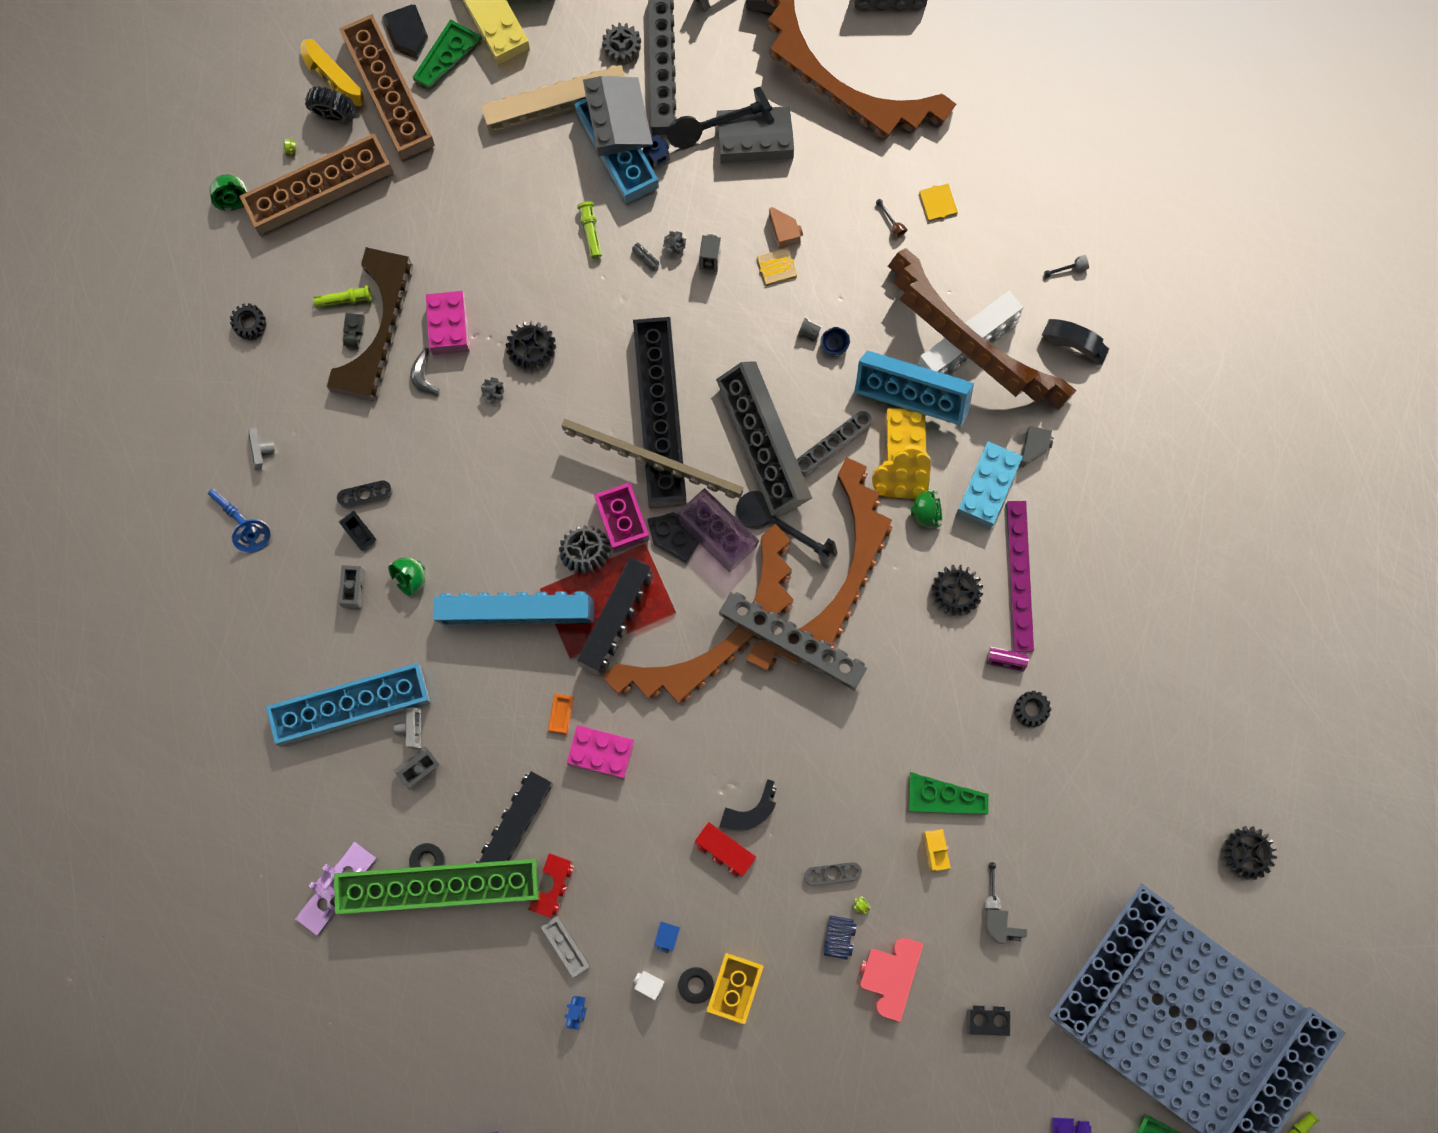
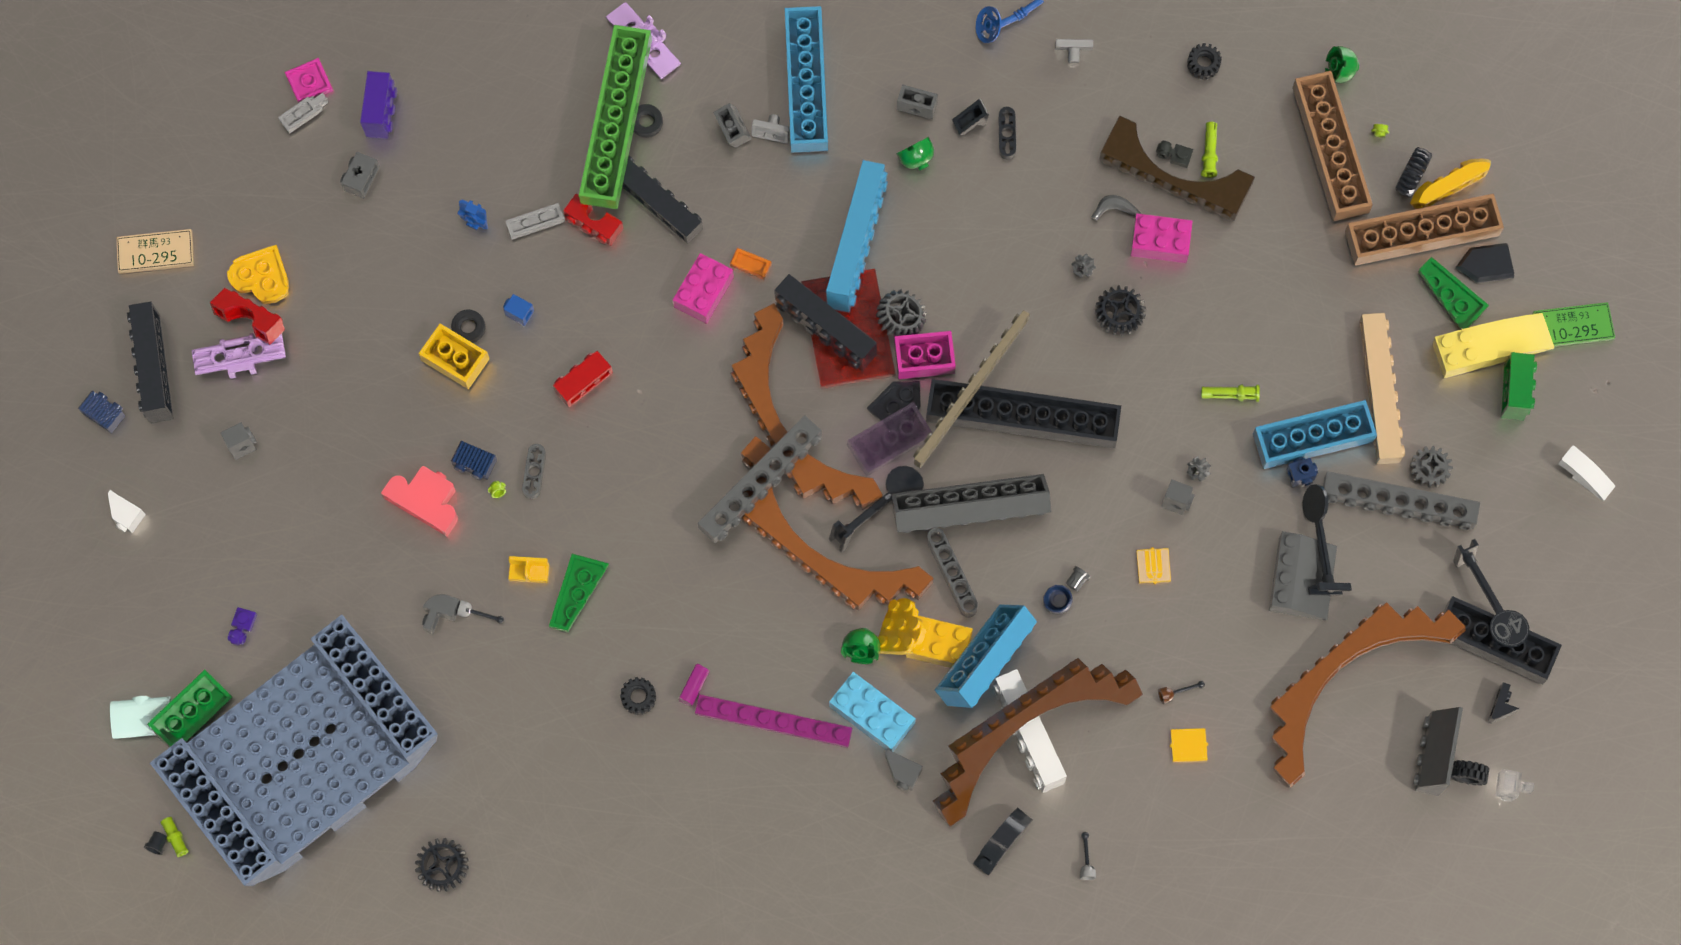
camera: 105 degrees right, 5 degrees down
slope [583,76,653,157] -> none
dark grey piece [632,242,659,270] -> none
white slope [633,971,665,1000] -> none
black arch [719,779,777,832] -> none
nougat slope [769,207,803,248] -> none
black gear [931,565,983,616] -> none
black brick [967,1006,1010,1036] -> none

